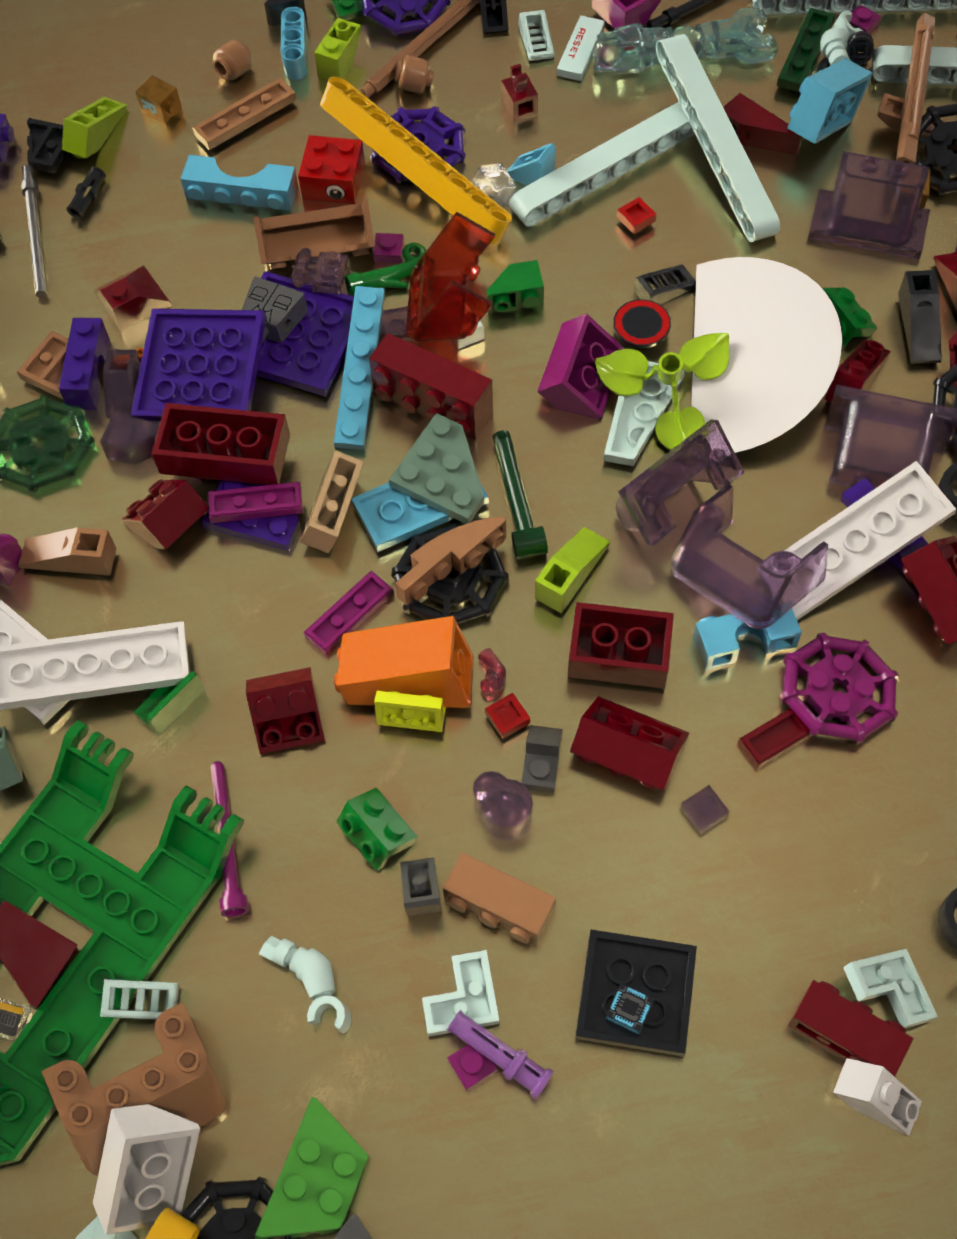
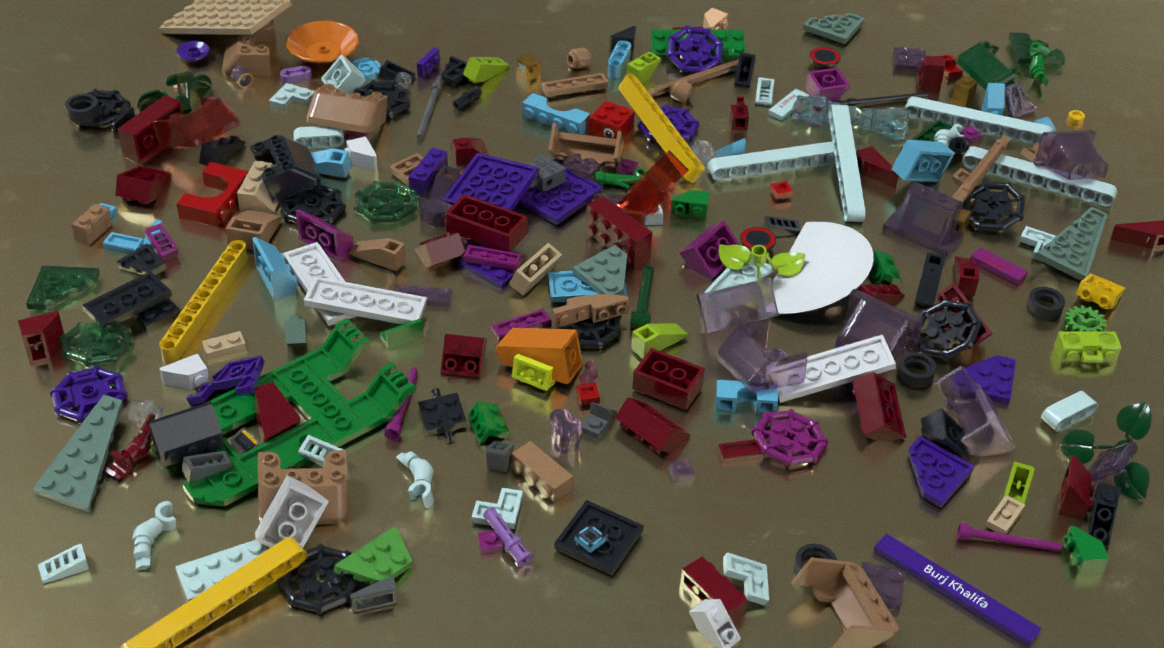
camera: 15 degrees right, 20 degrees down
medium azure plate [334,286,385,450] -> none
none -> clear purple plate [395,285,452,307]
none -> black plate [418,388,467,443]

